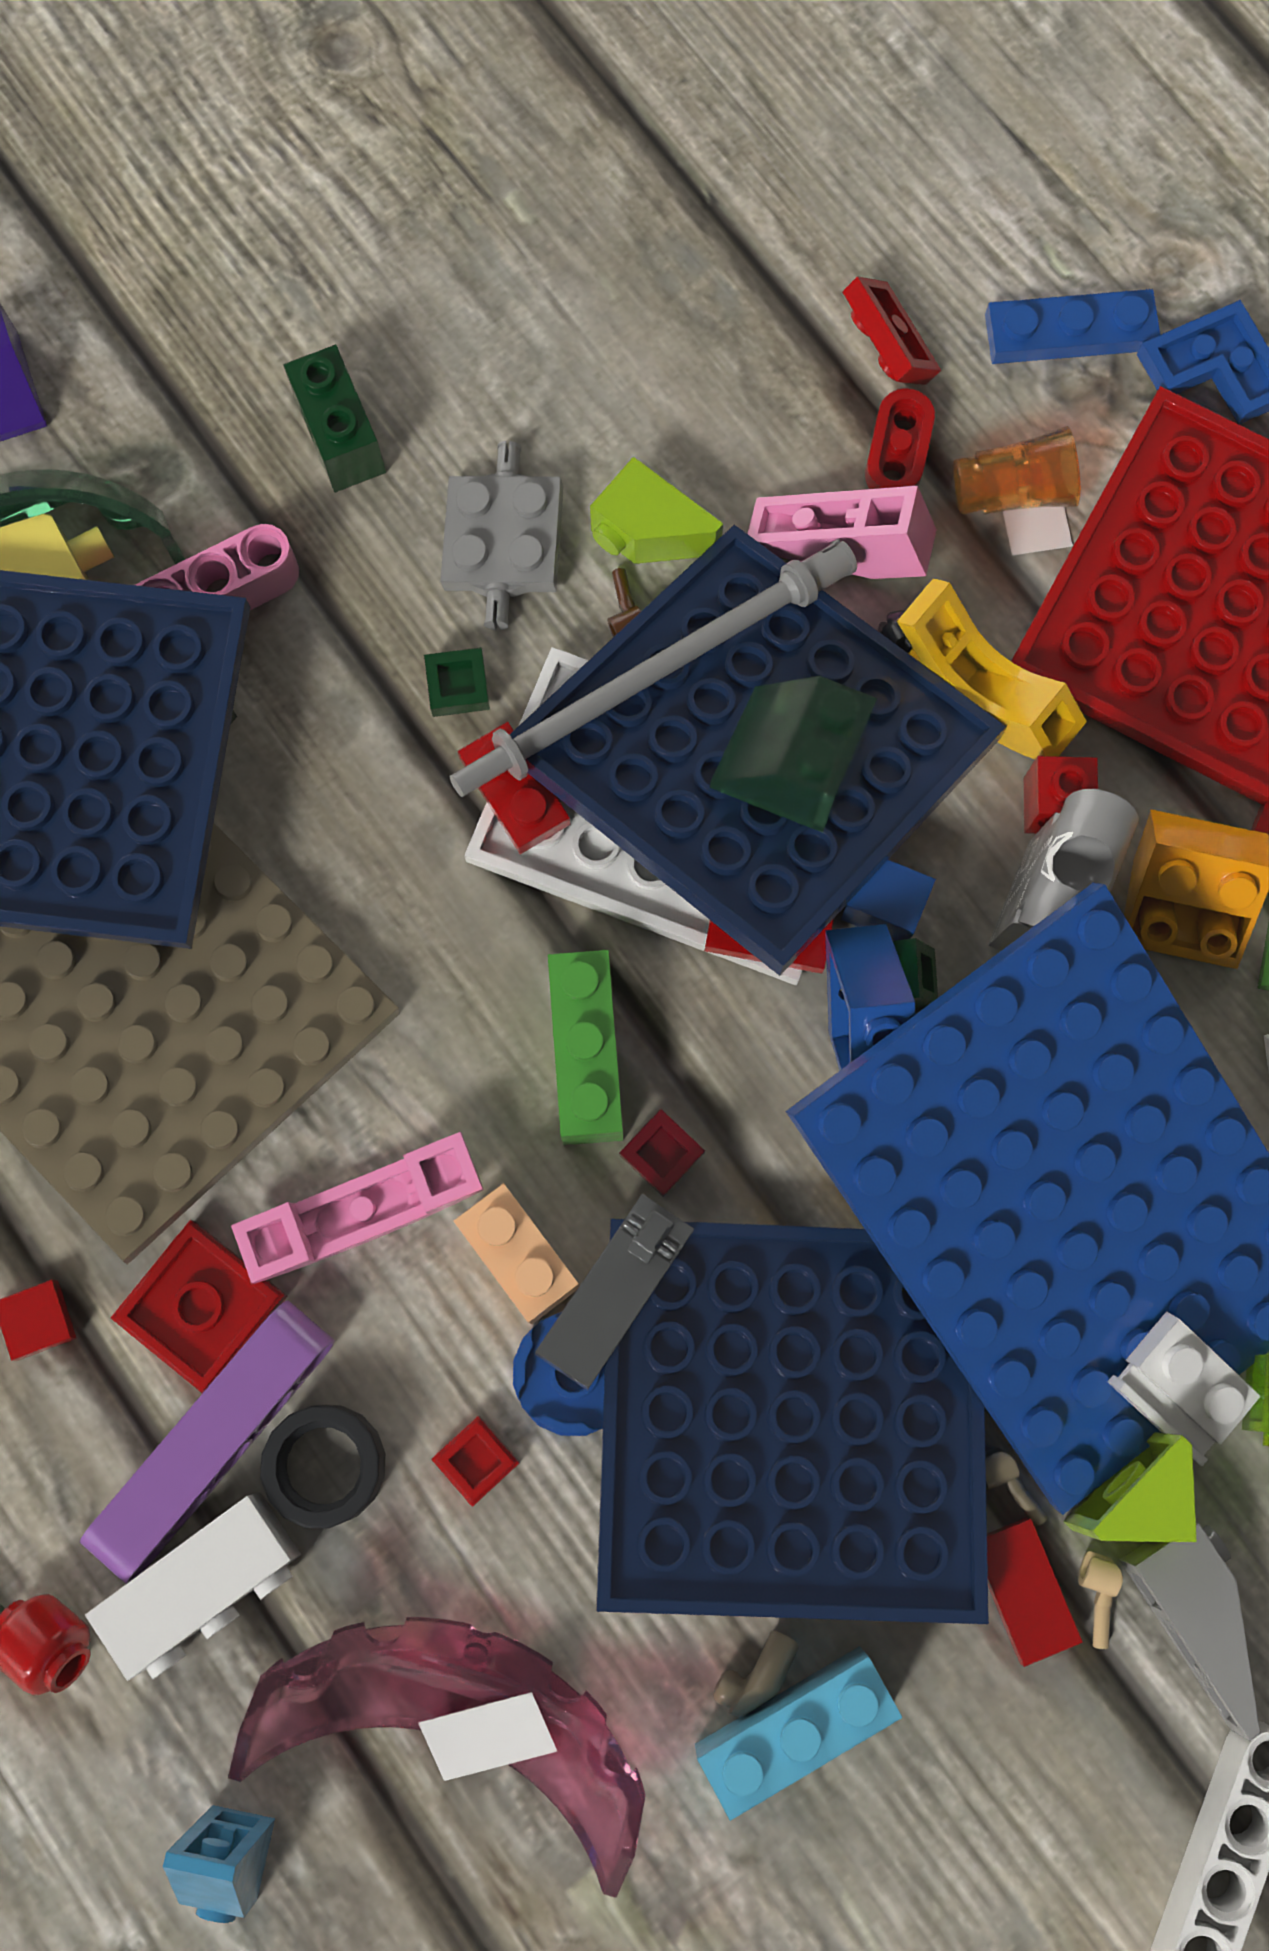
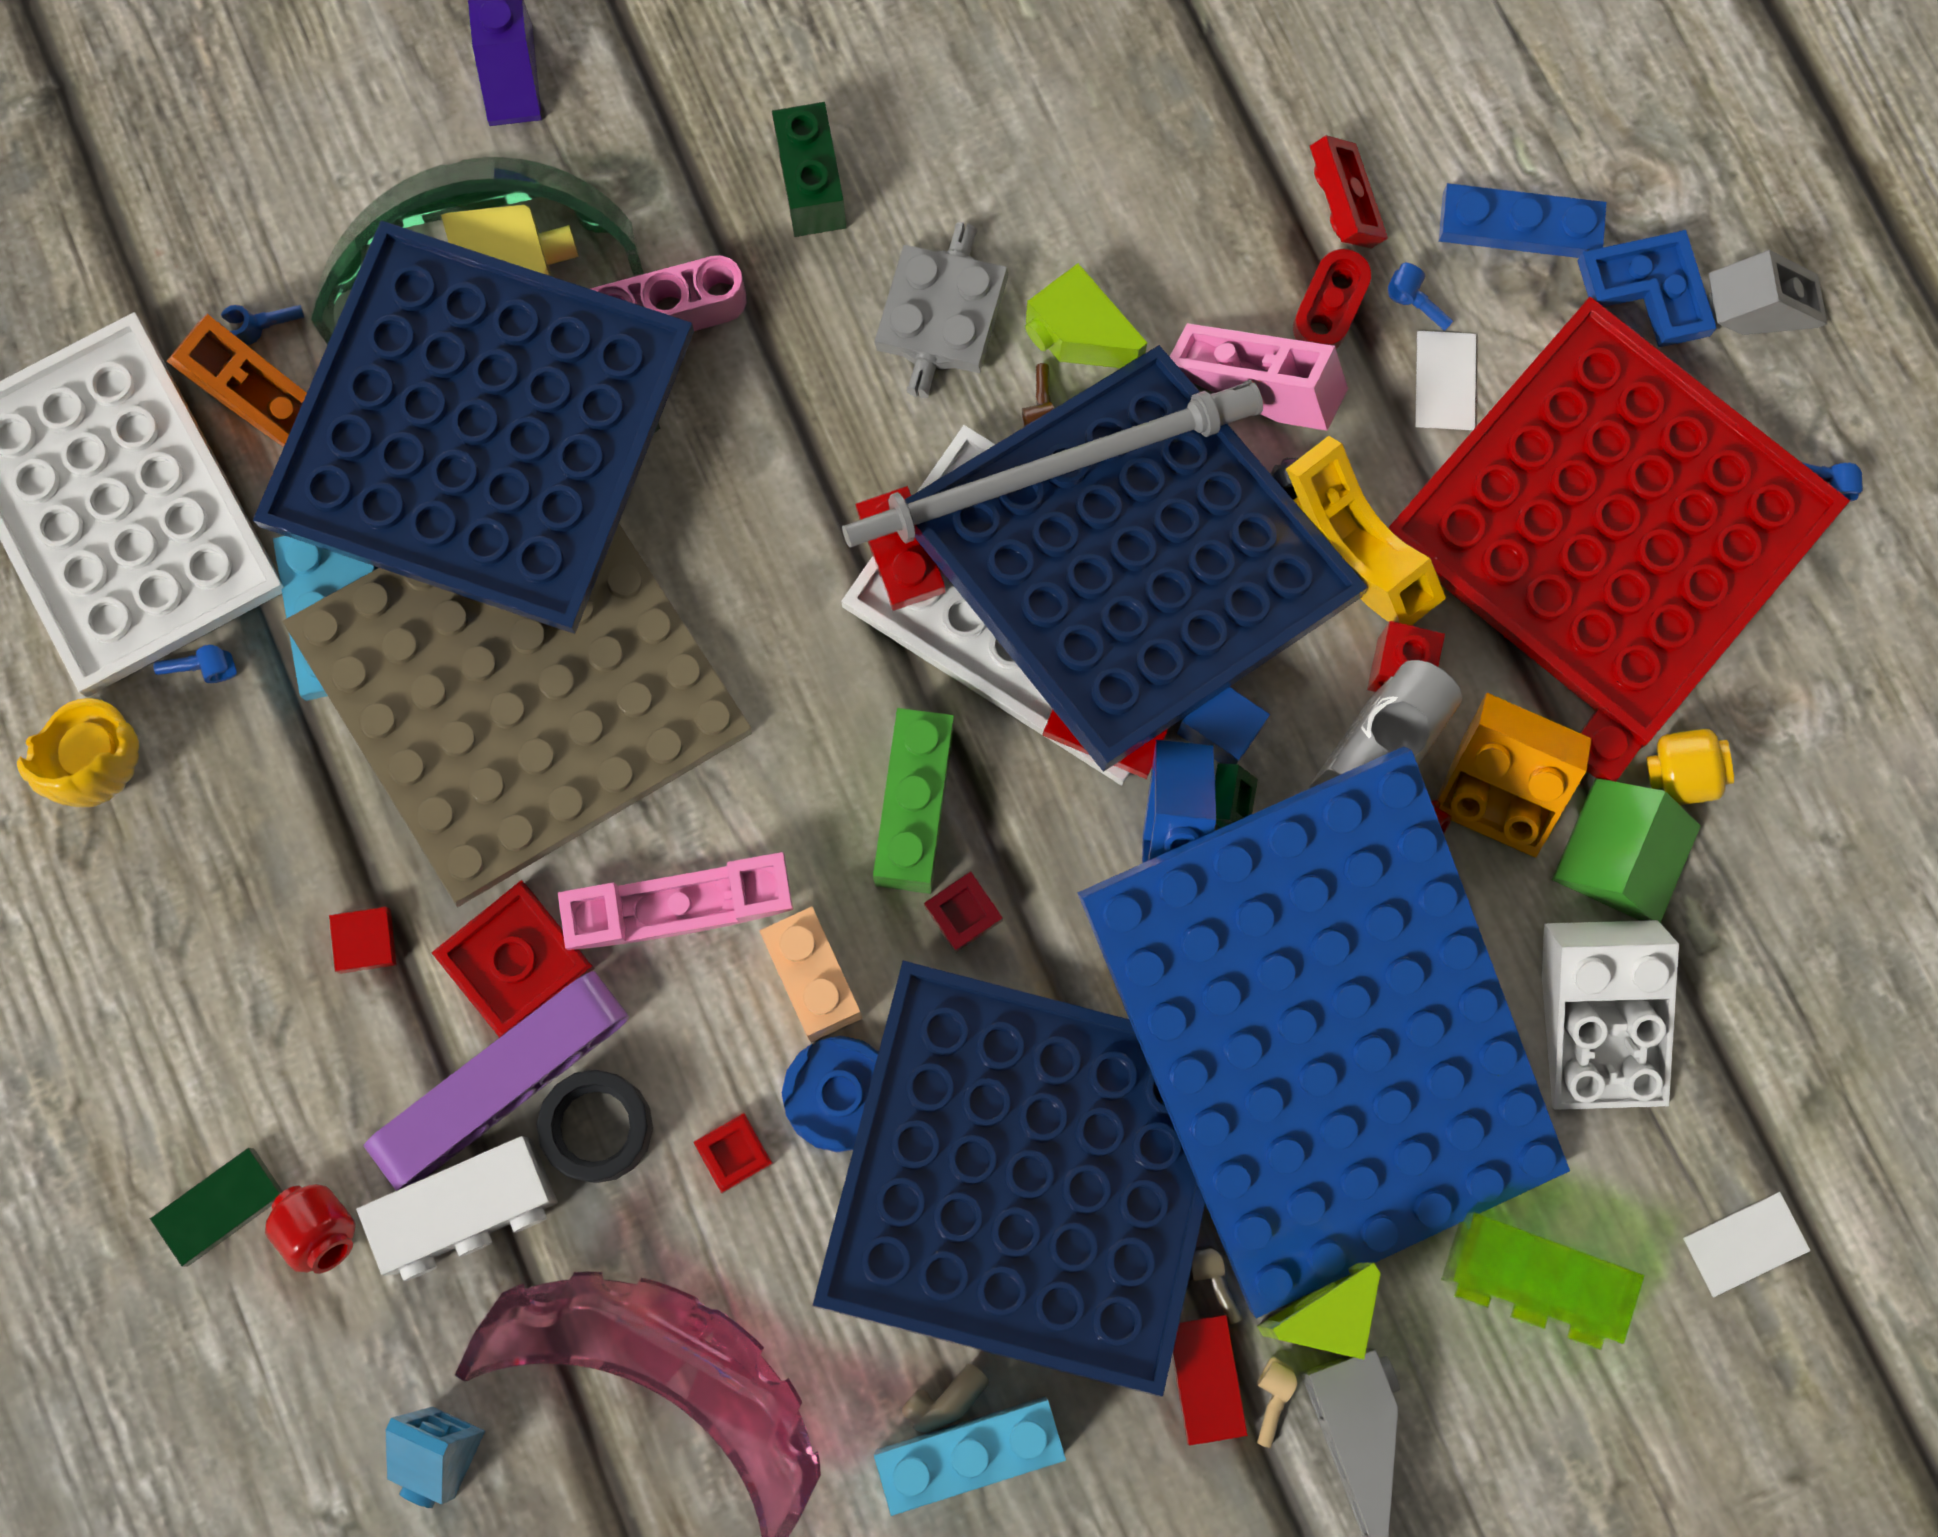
camera: 10 degrees right, 0 degrees up
white sticker [418,1692,557,1781] -> none
dark green plate [424,647,490,717] -> none
dark grey hinge [535,1194,694,1391] -> none
clear green slope [710,676,877,833] -> none
clear orange plant [953,426,1081,515] -> none
white plate [1107,1312,1261,1466] -> none
none -> blue hand [1388,262,1453,331]

